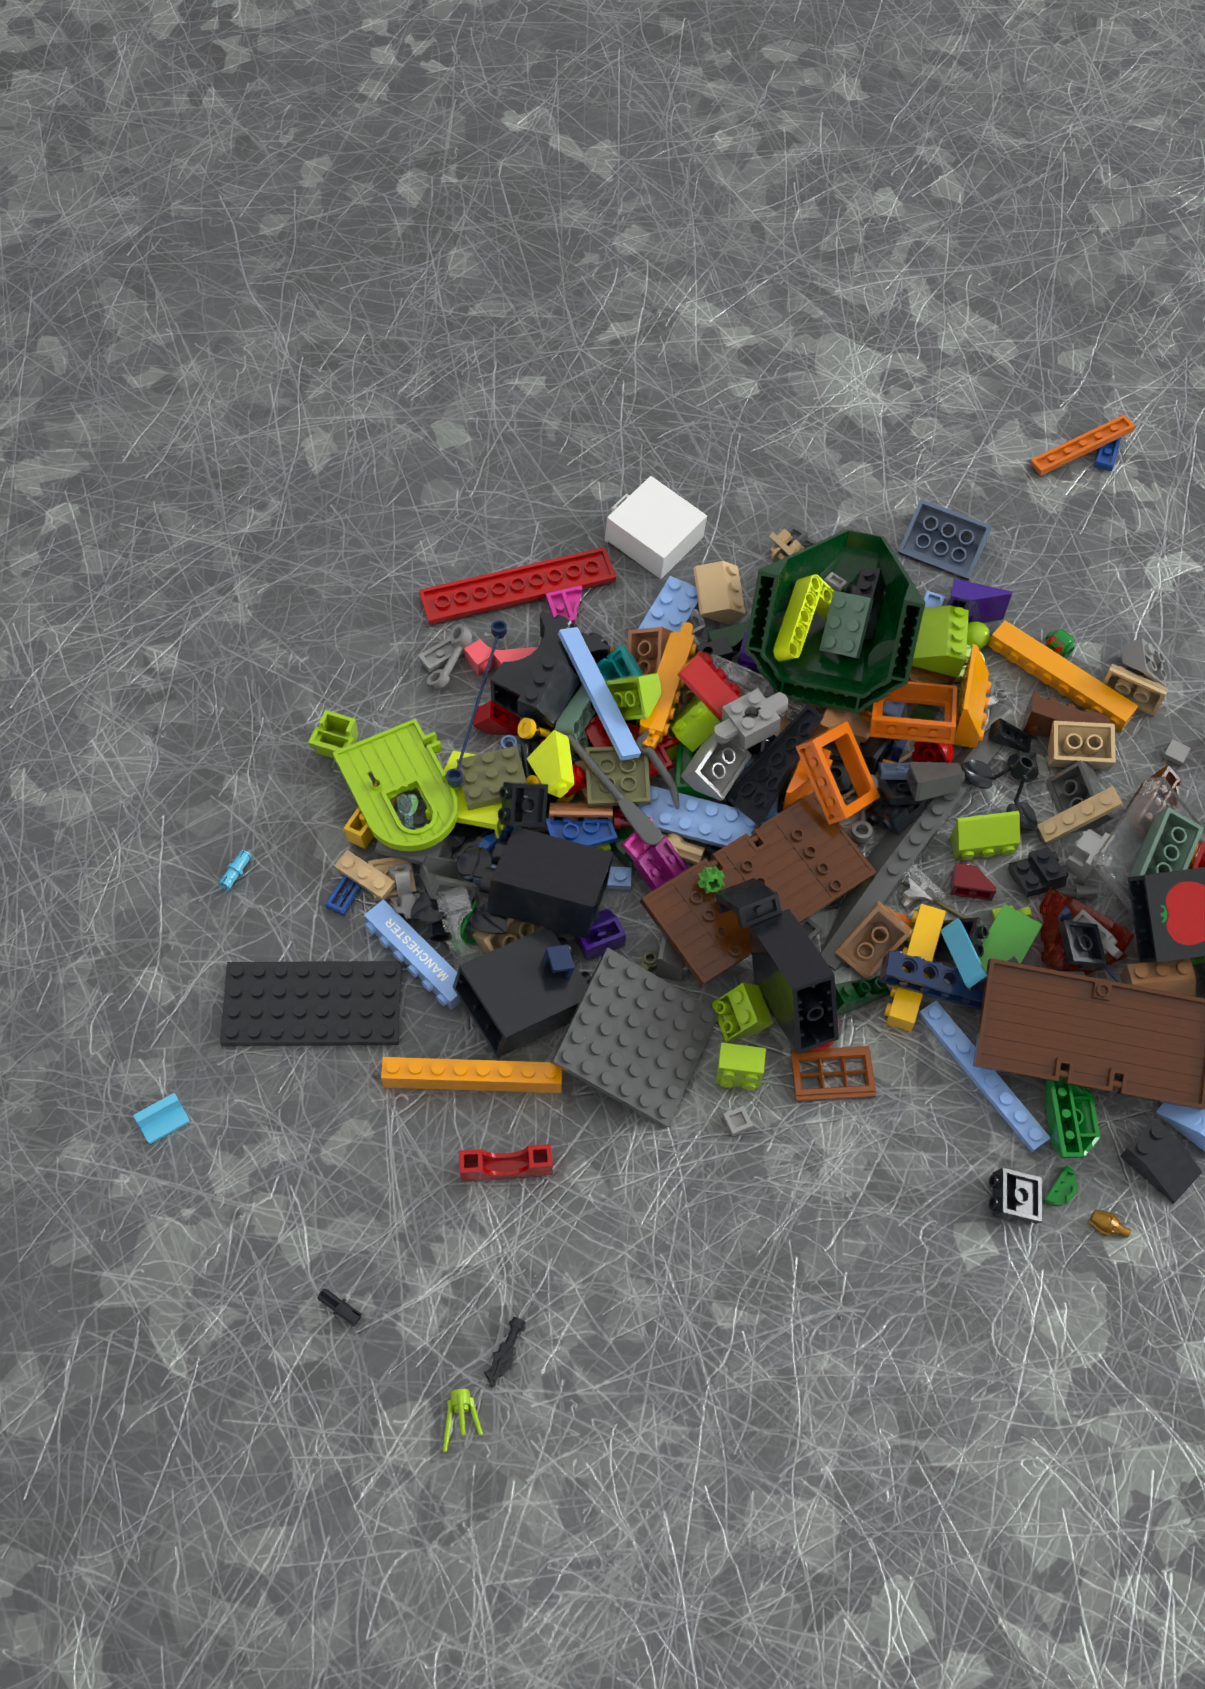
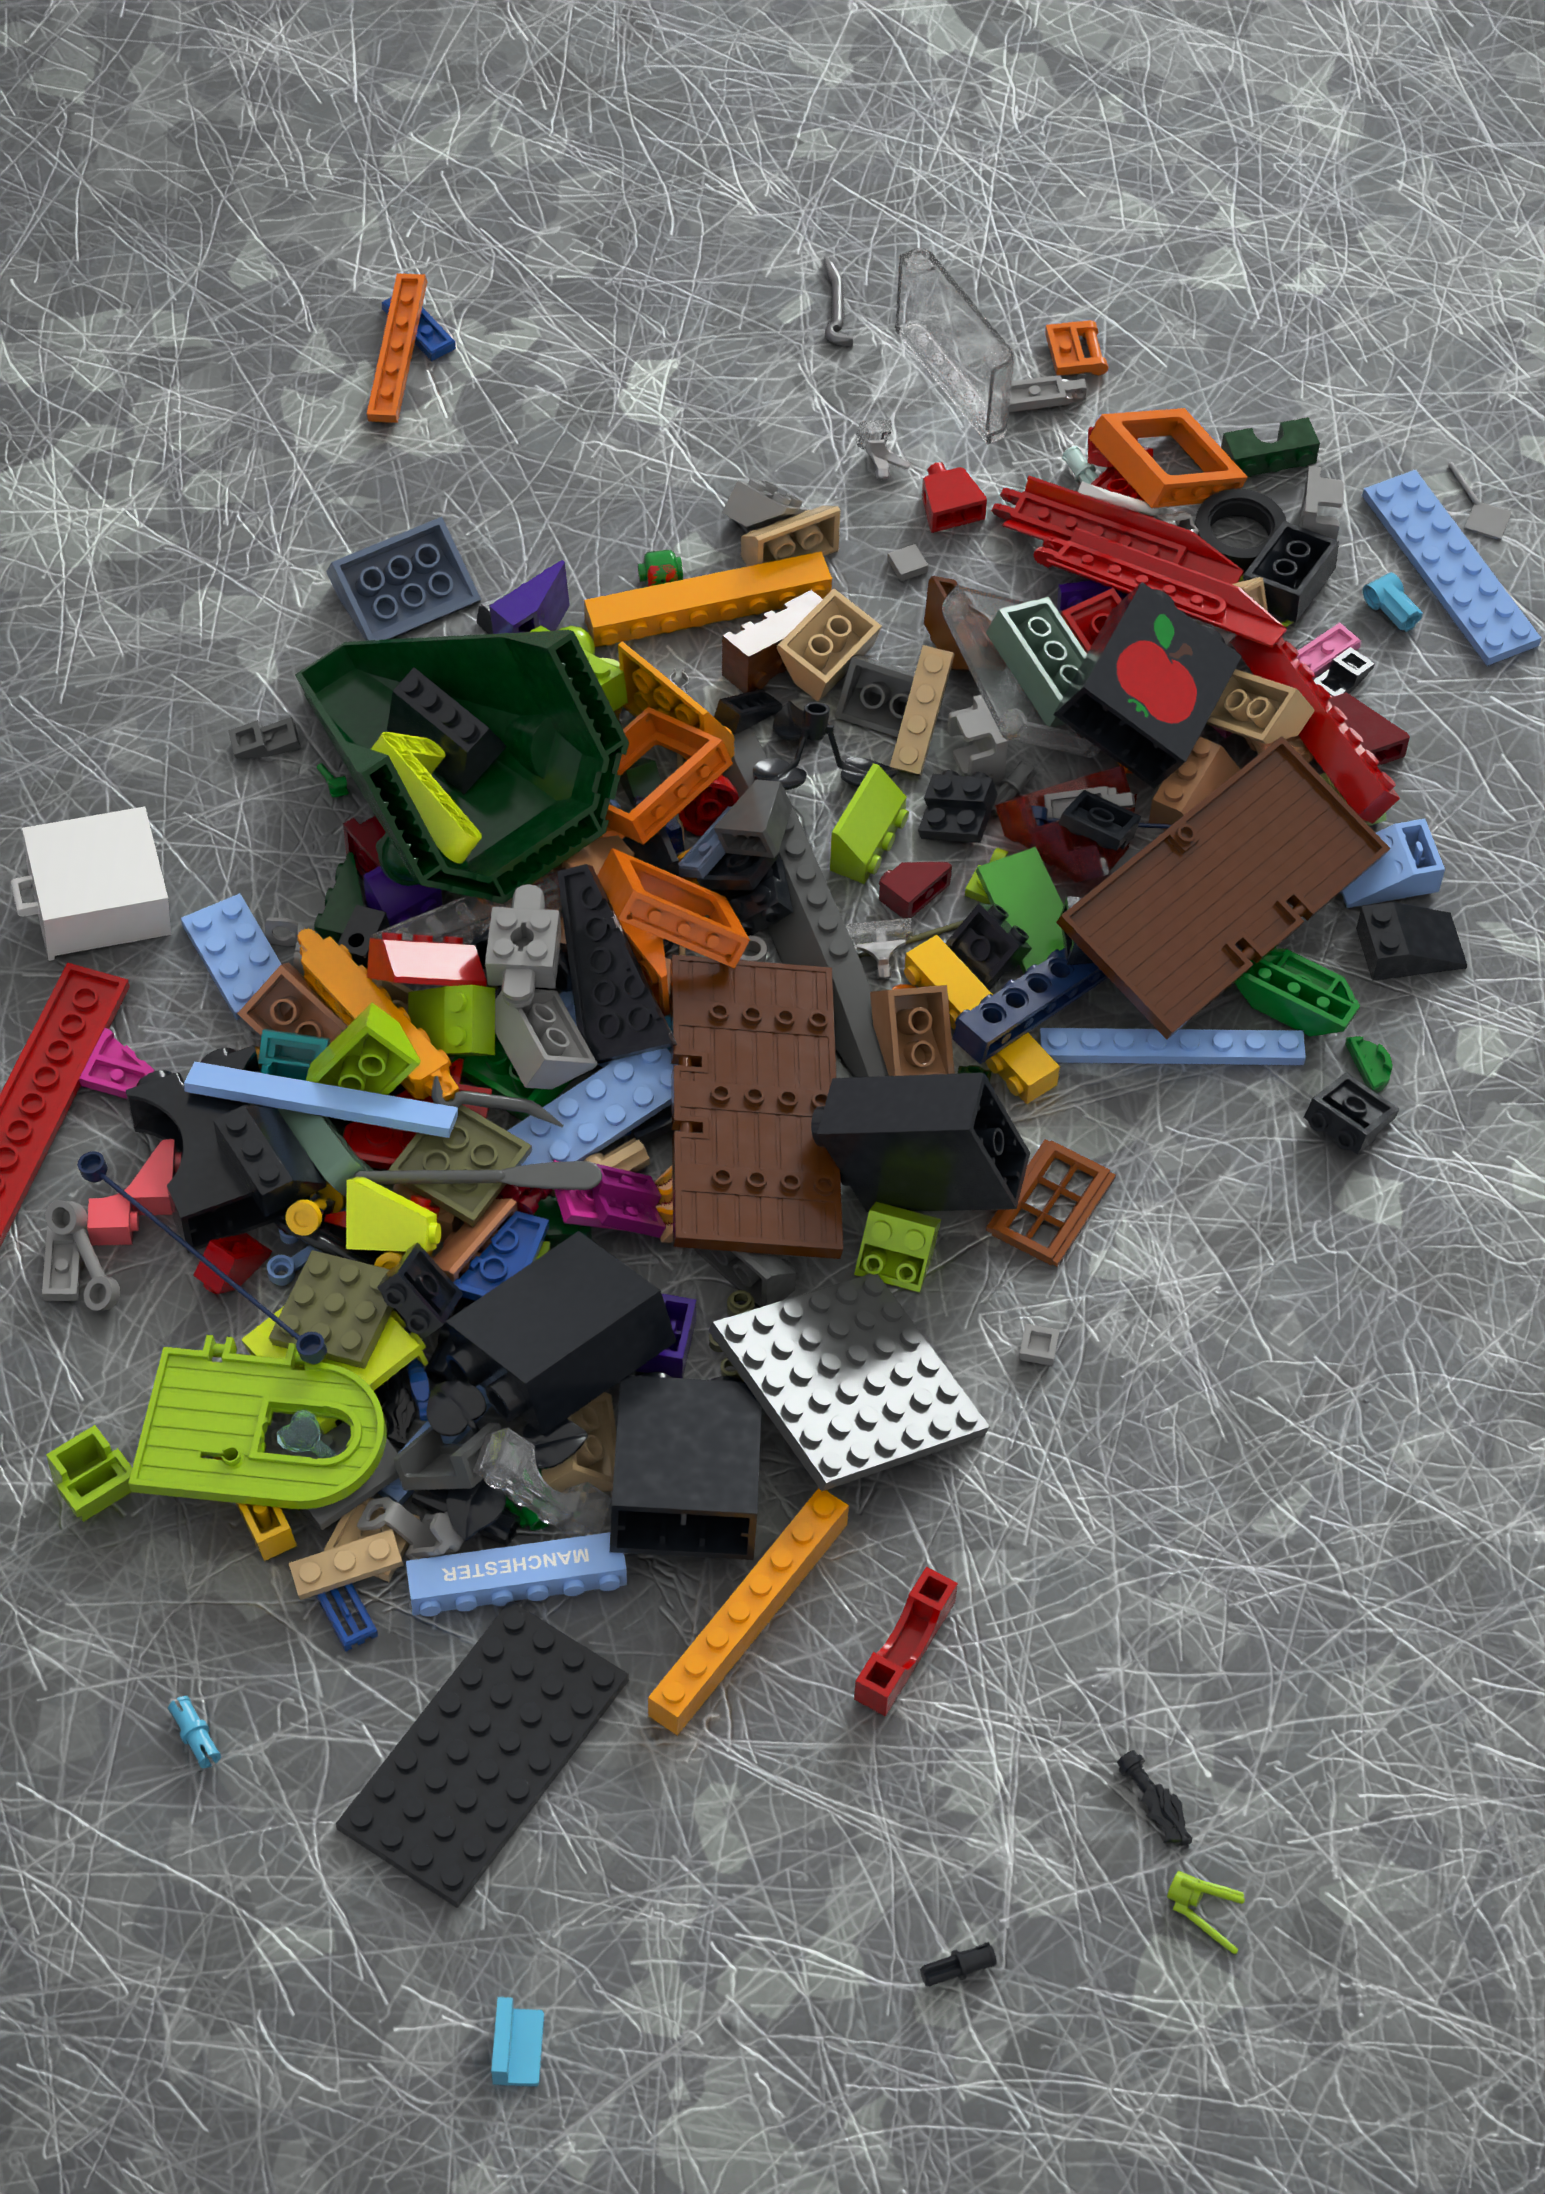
camera: 55 degrees left, 5 degrees down
dark blue panel [542,945,575,978] -> none
tan slope [693,561,745,625] -> none
bright green gear [697,866,725,894] -> none
black panel [715,878,782,928] -> none
lime brick [715,1042,766,1091] -> none
tan hips [769,528,804,562] -> none
sand green plate [819,591,874,659] -> none
light grey tile [824,572,848,592] -> none
medium azure tile [941,918,987,988] -> none
pearl gold piece [1089,1209,1131,1238] -> none

